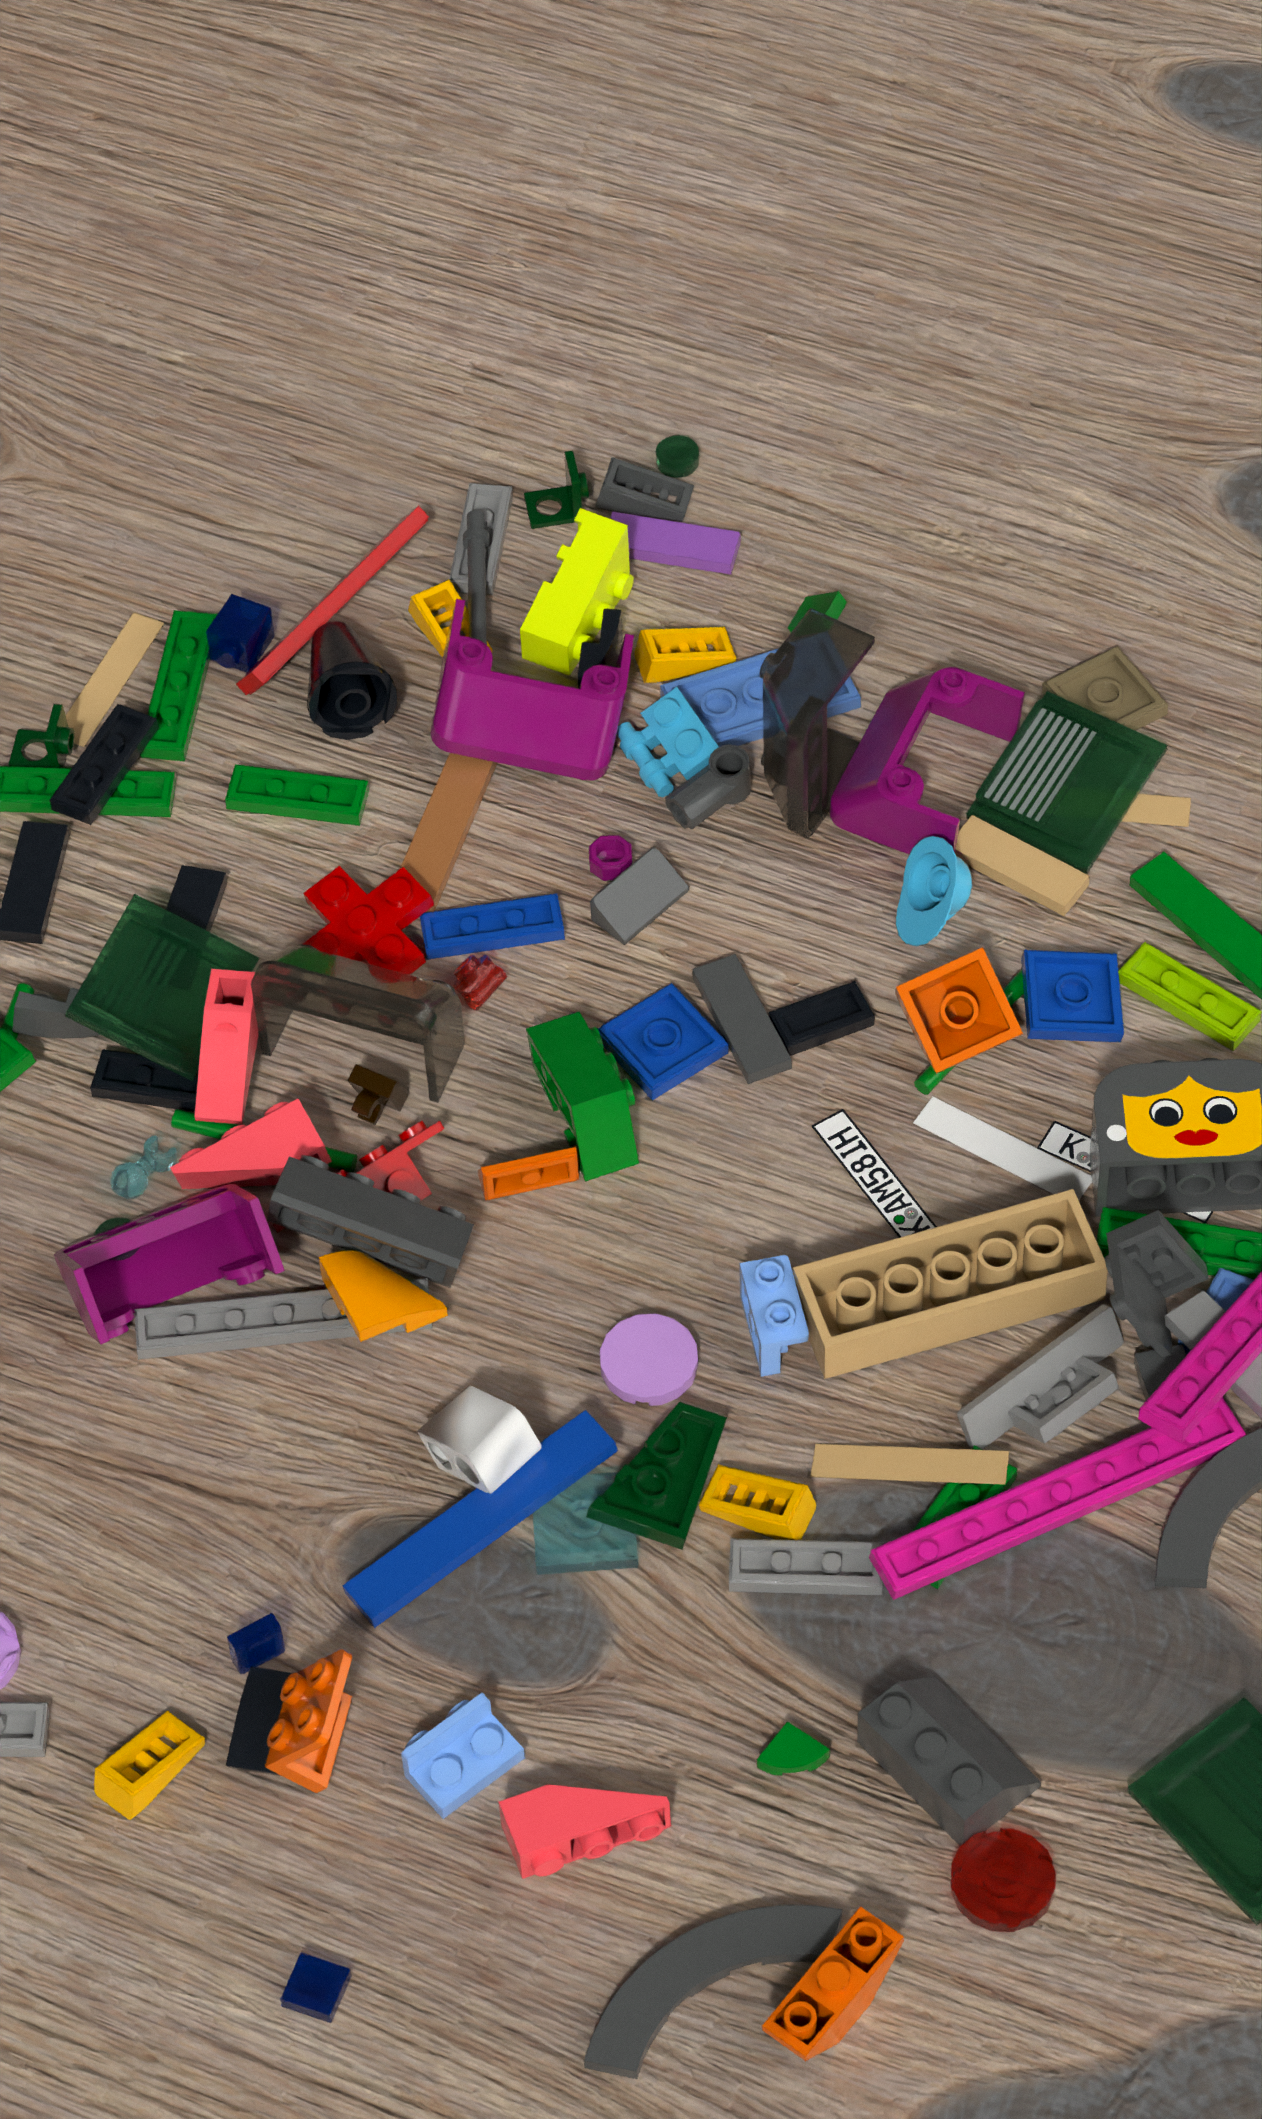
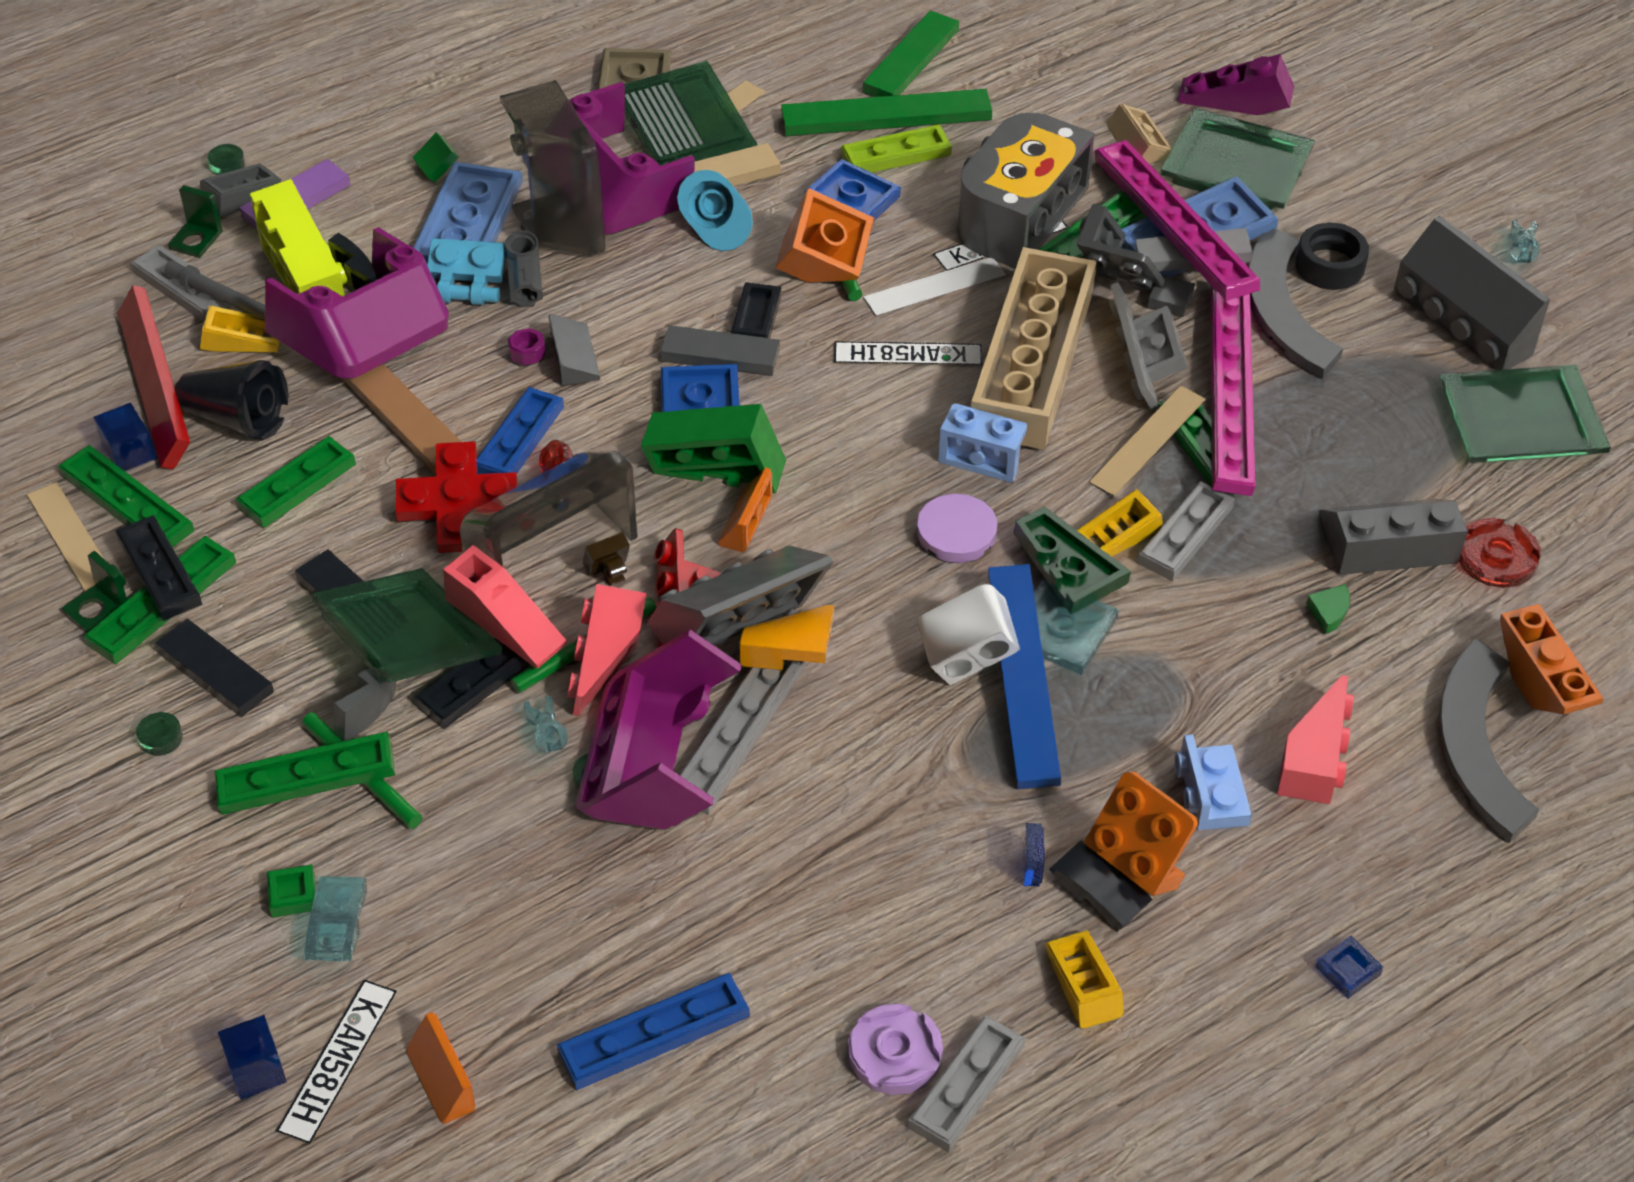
camera: 60 degrees left, 5 degrees down
yellow slope [634,627,737,683] -> none

